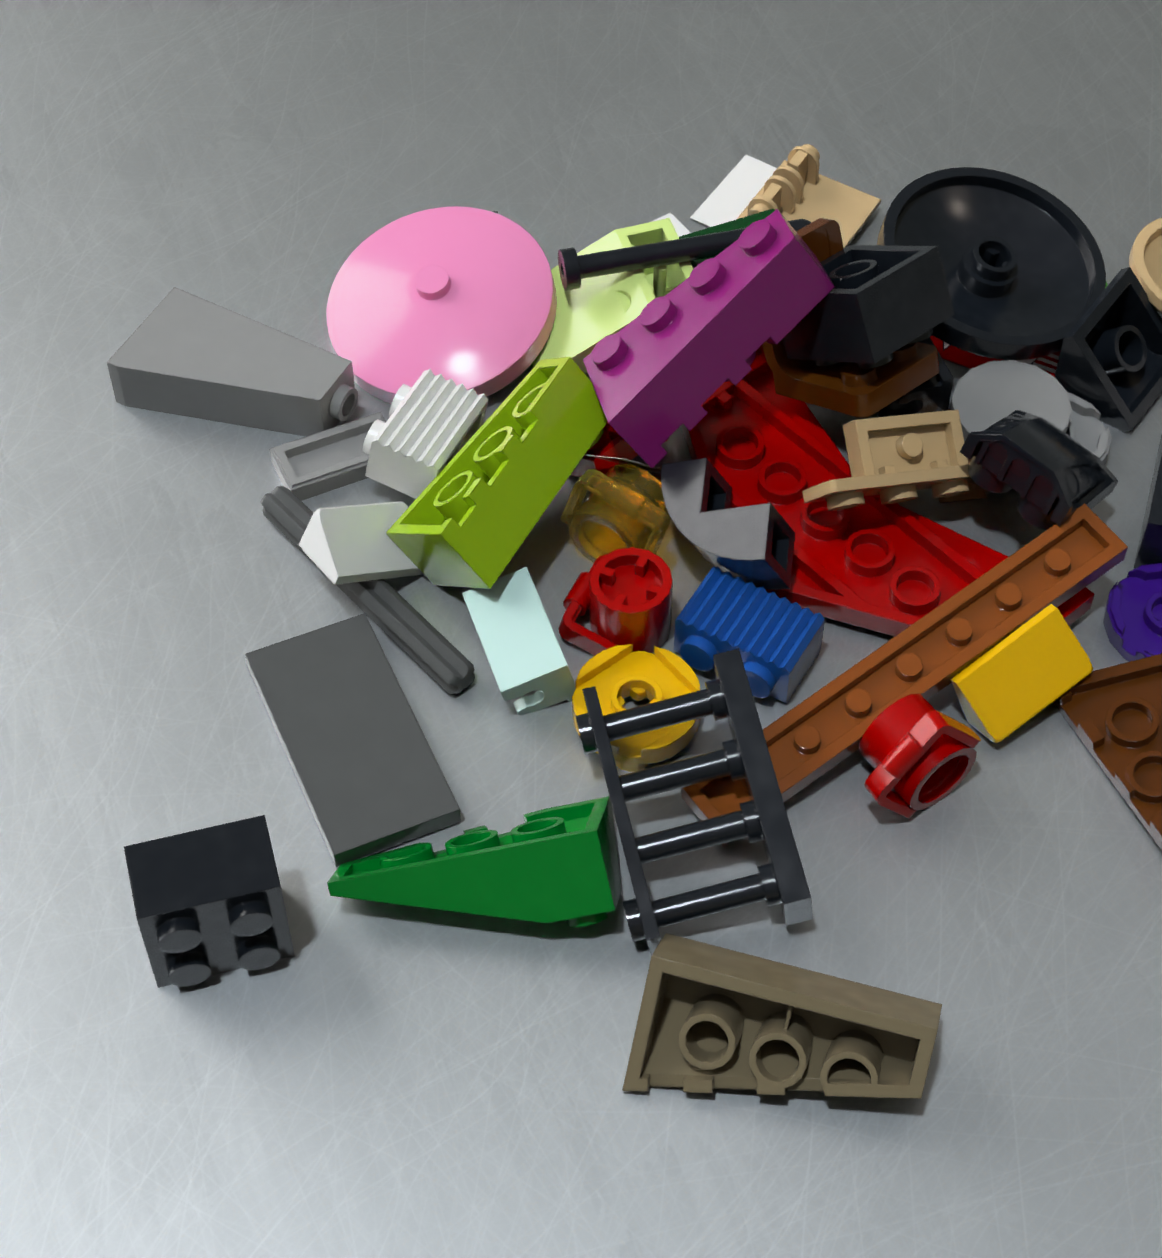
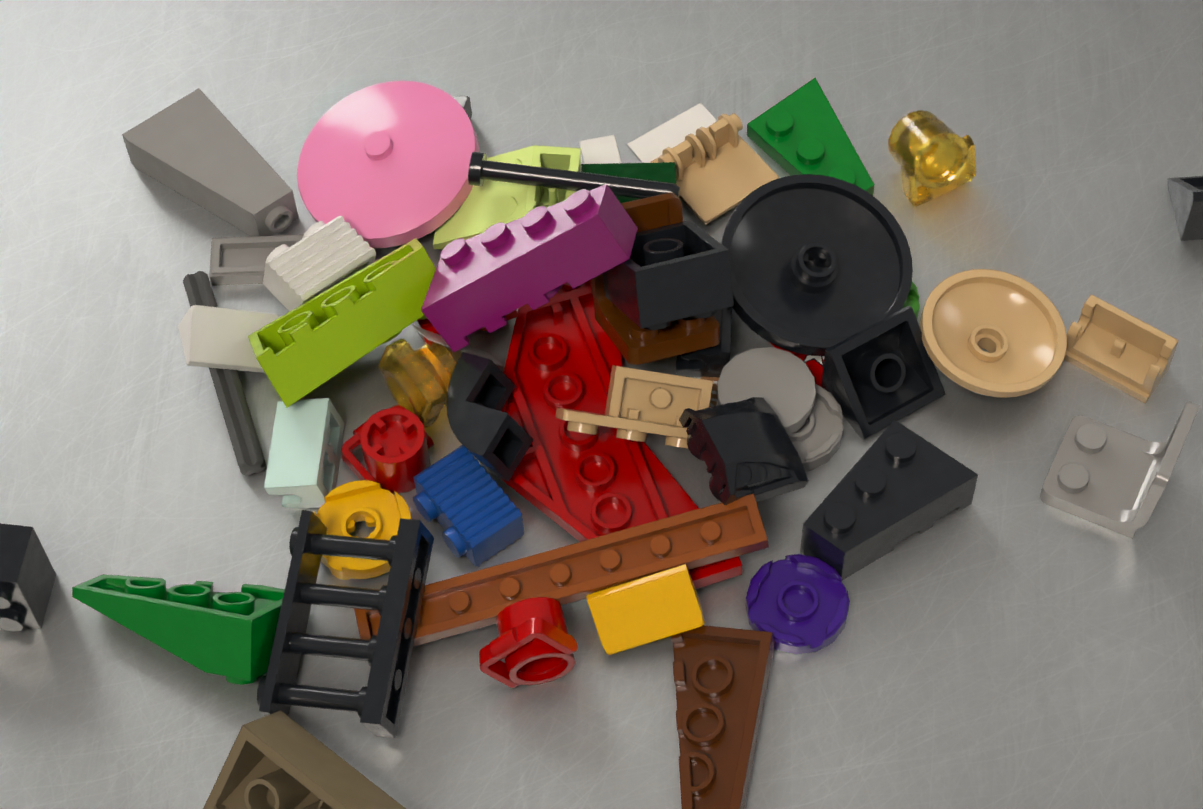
camera: 25 degrees right, 5 degrees up
dark grey tile [245,613,461,867] -> none
none -> green wing [747,78,875,196]
none -> clear yellow piece [888,110,976,206]

